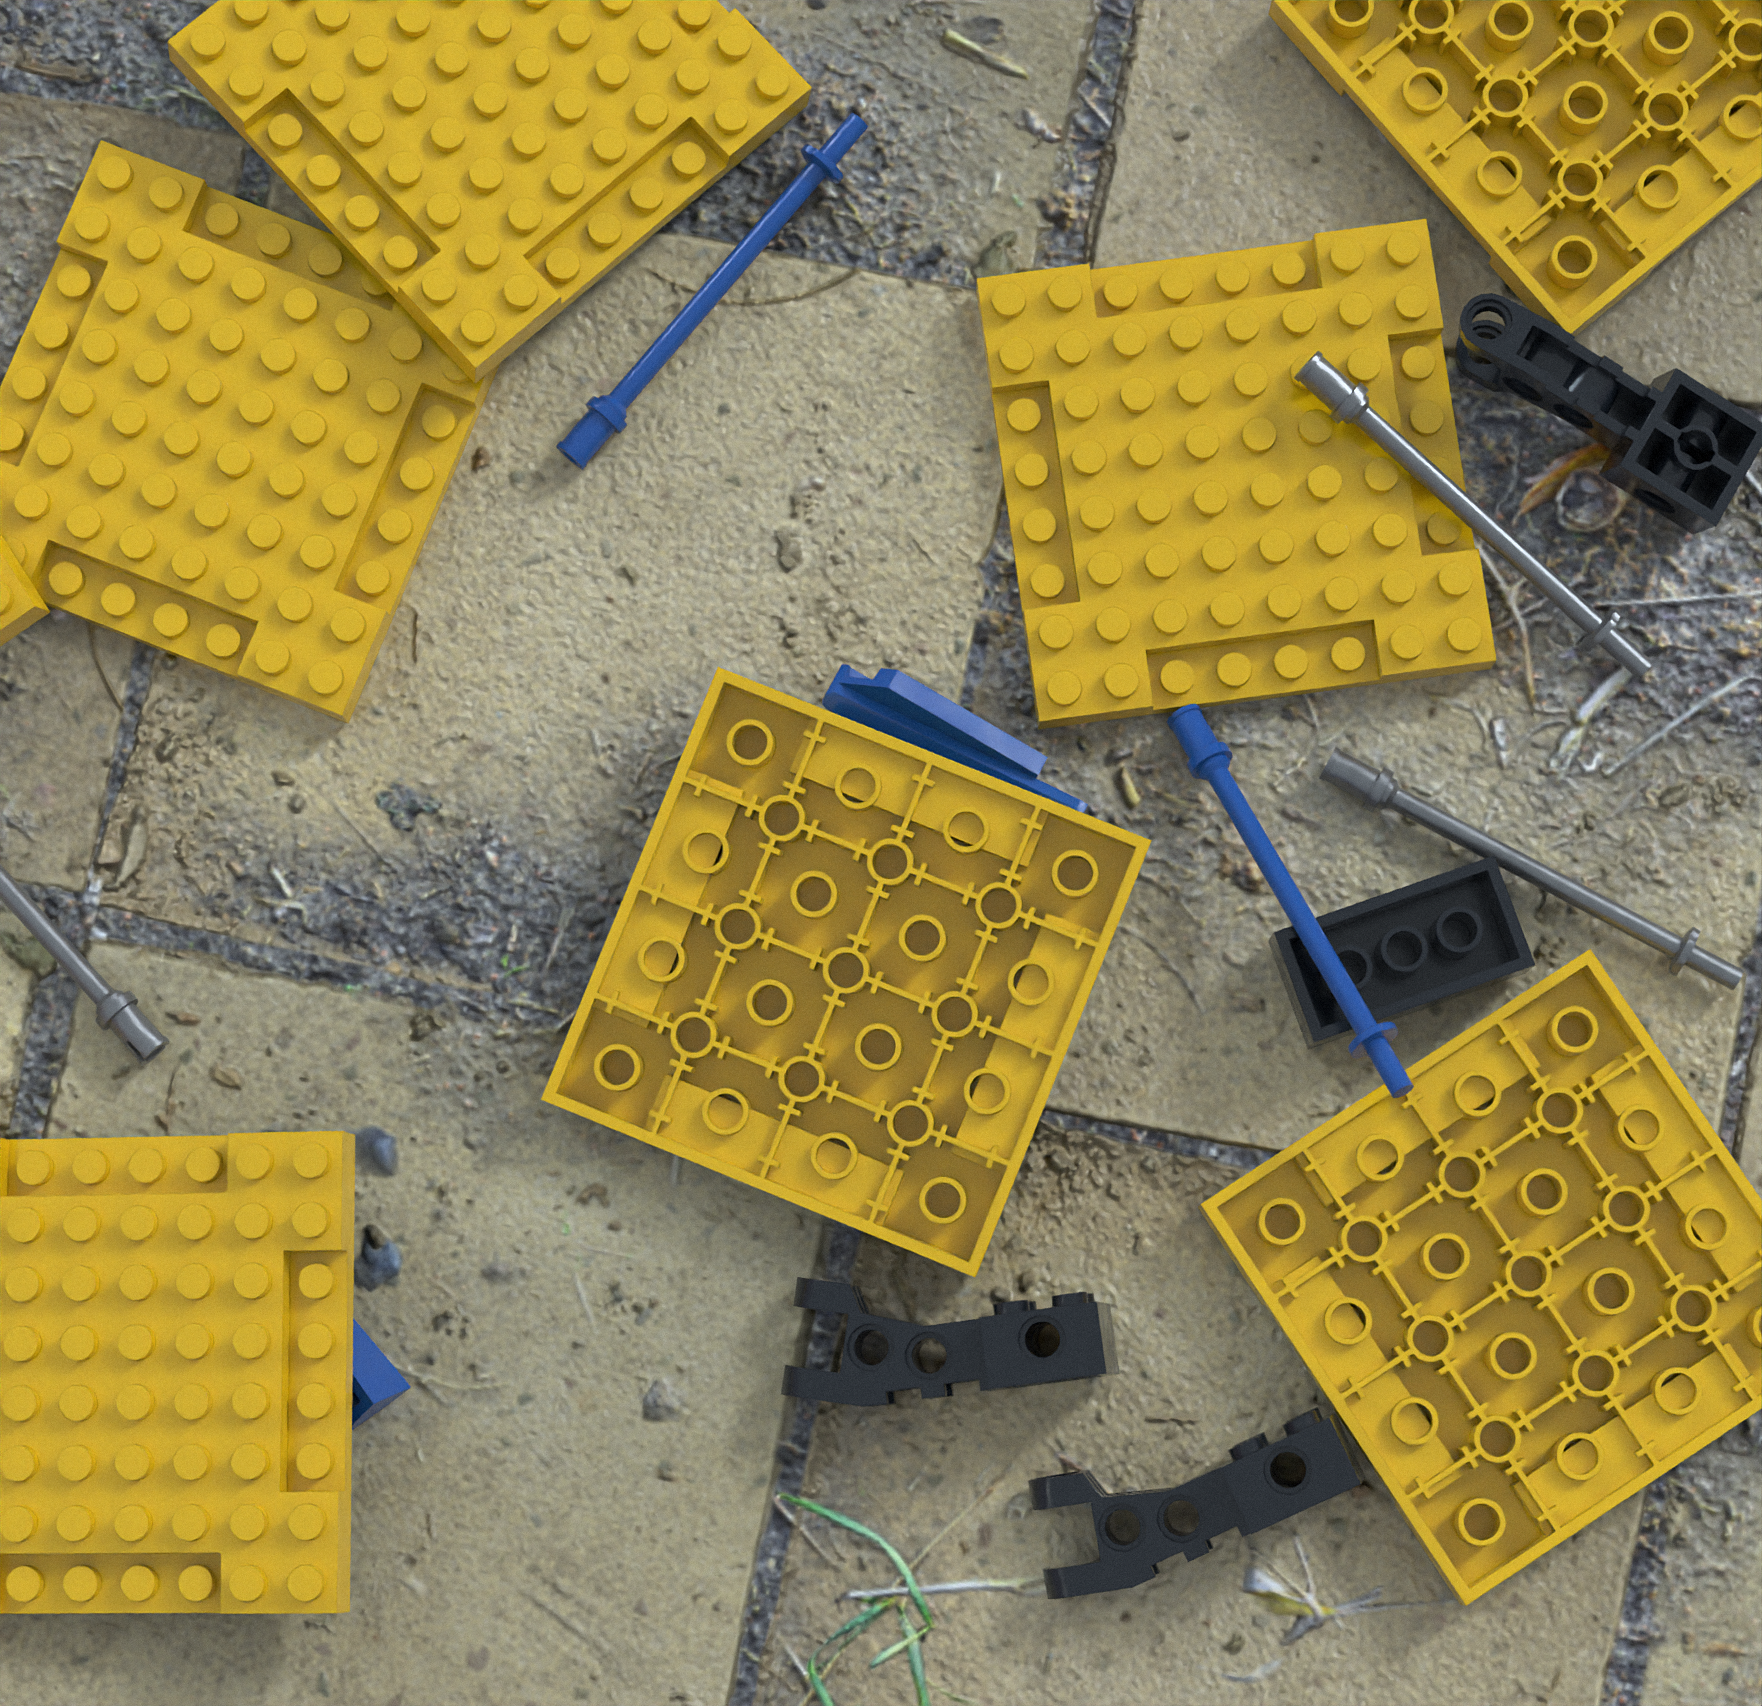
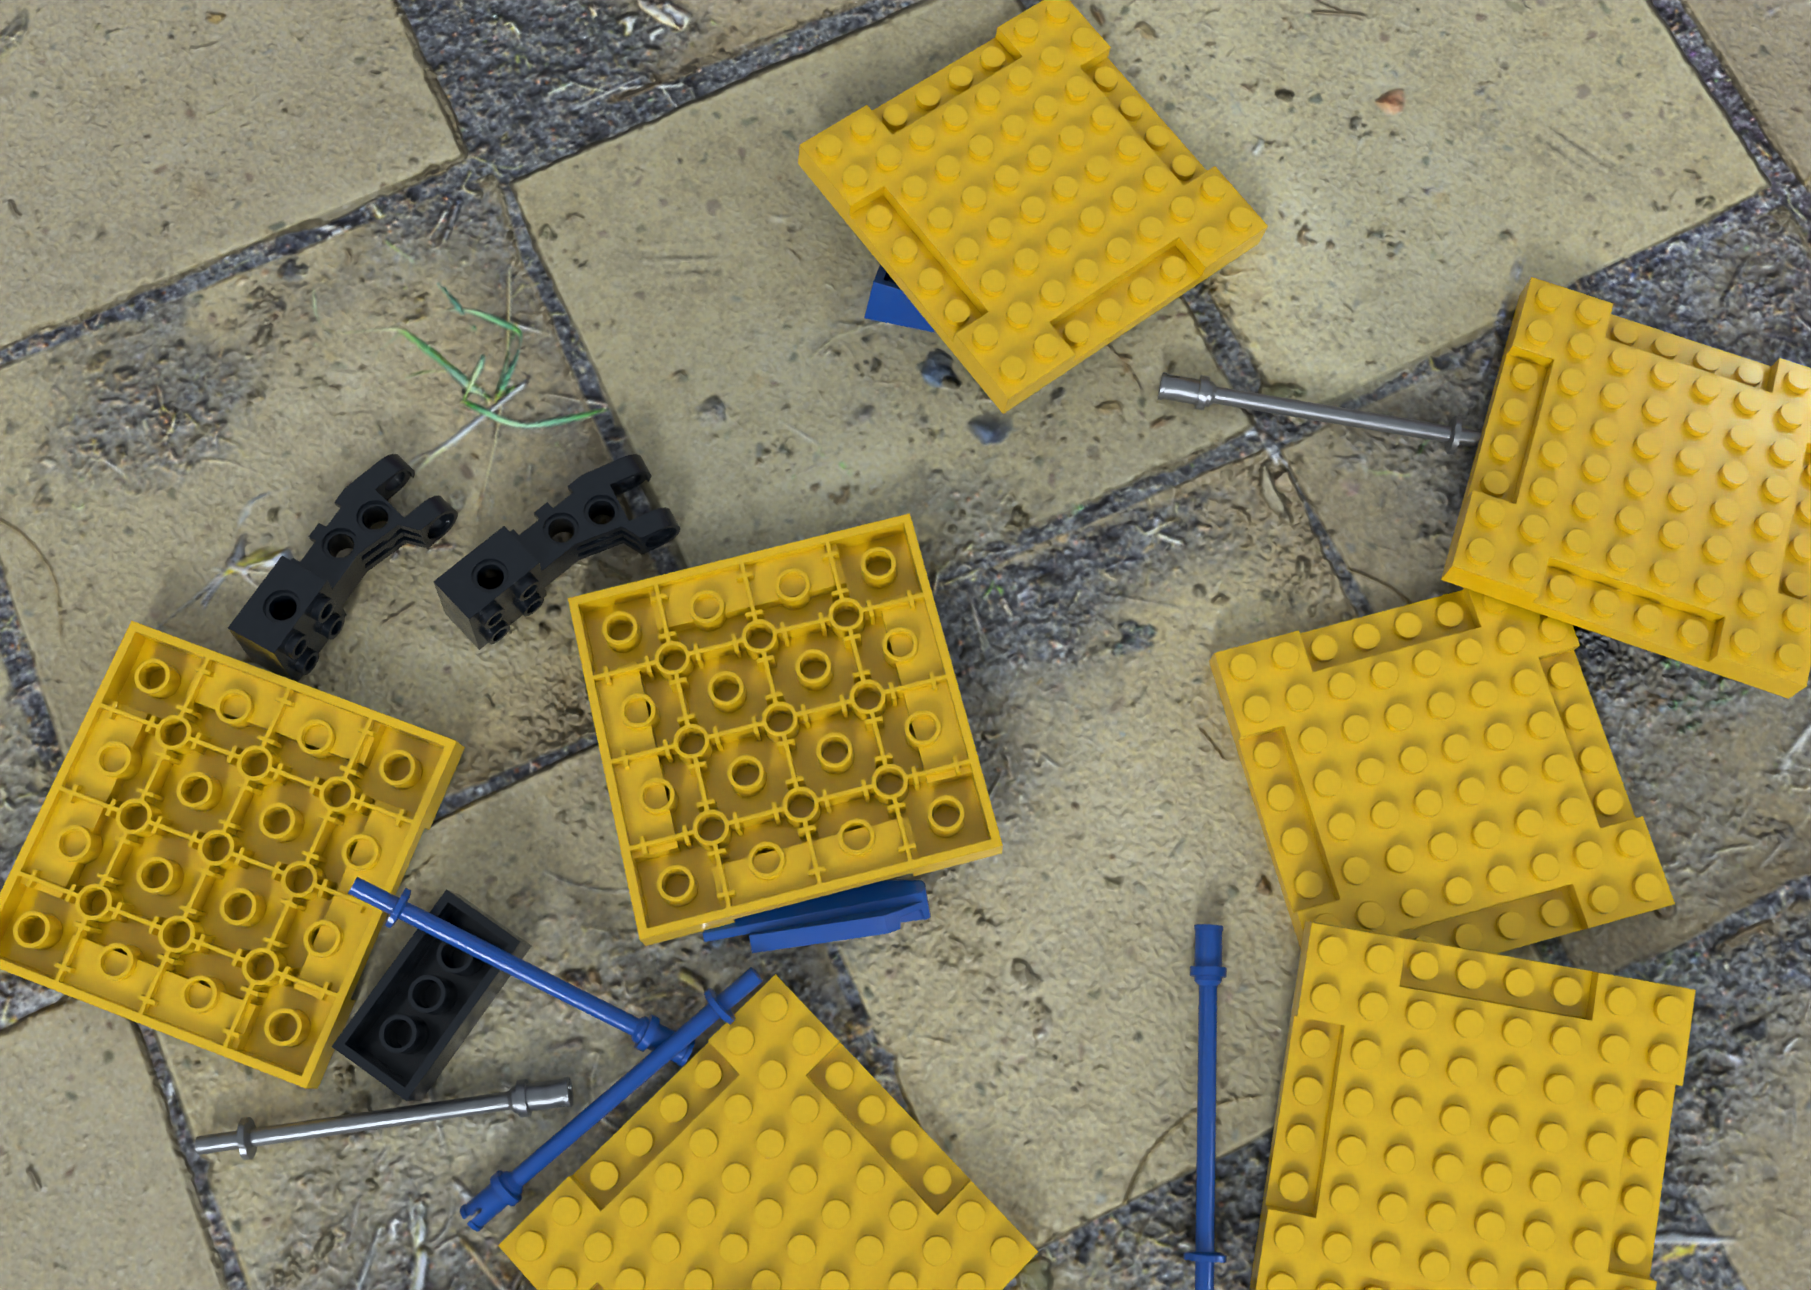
camera: 140 degrees right, 5 degrees down
none -> blue bar [460,967,763,1232]

